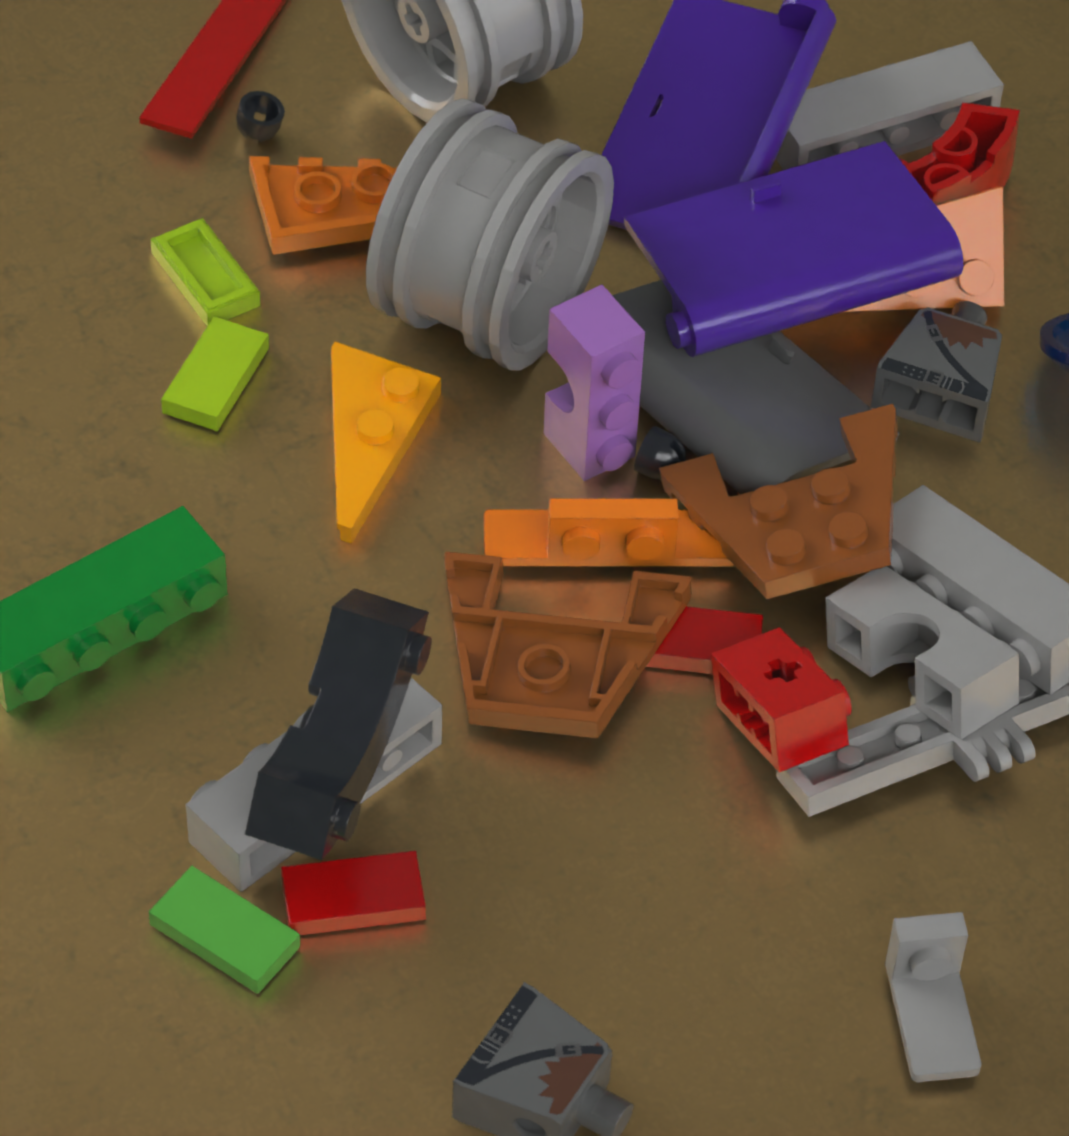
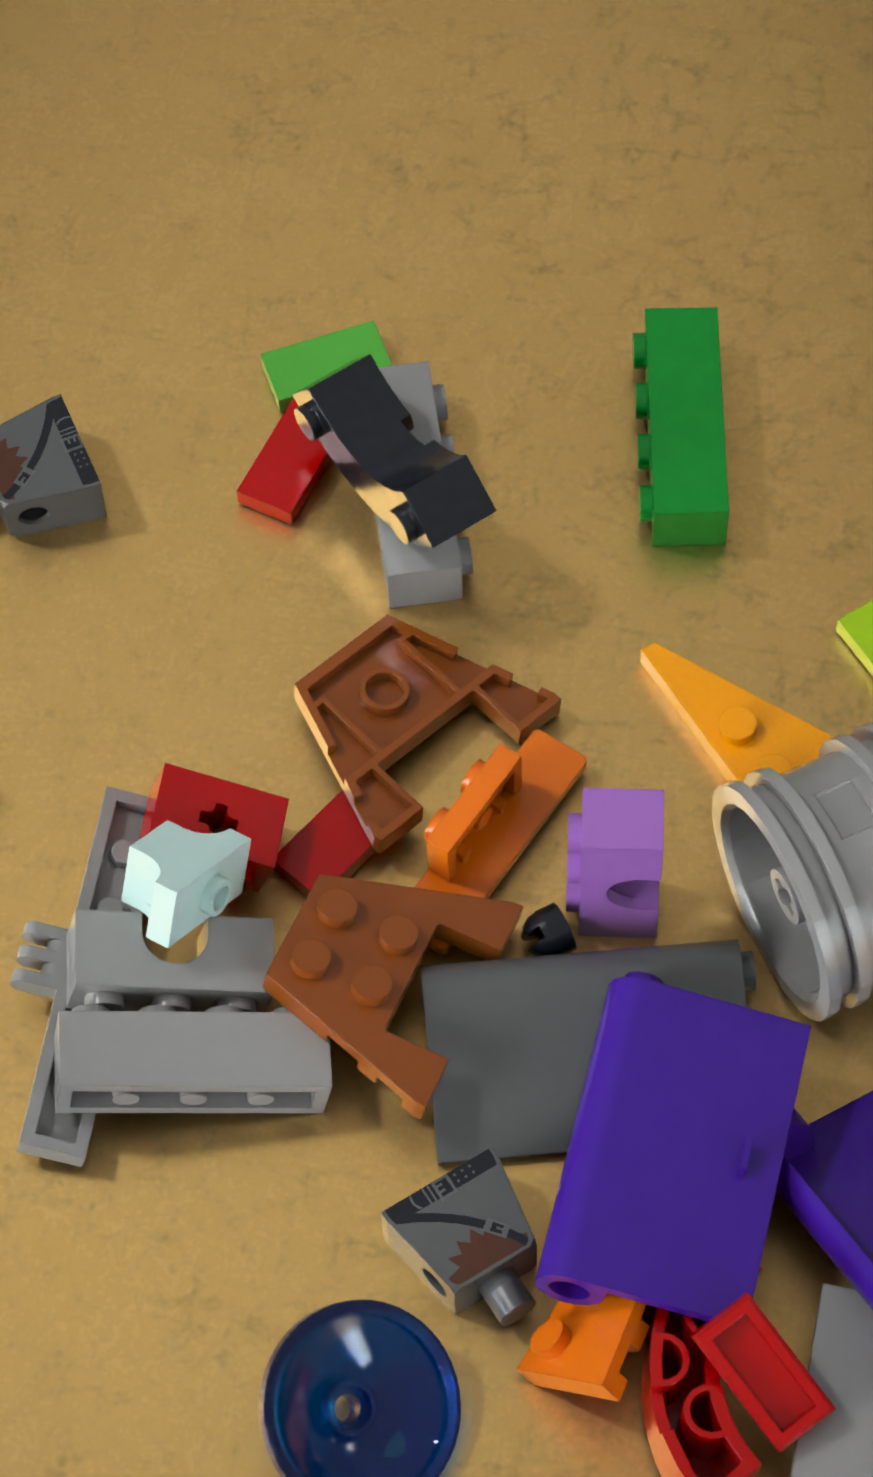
camera: 130 degrees right, 10 degrees up
none -> light aqua brick [121,820,251,948]
none -> red tile [689,1292,836,1453]

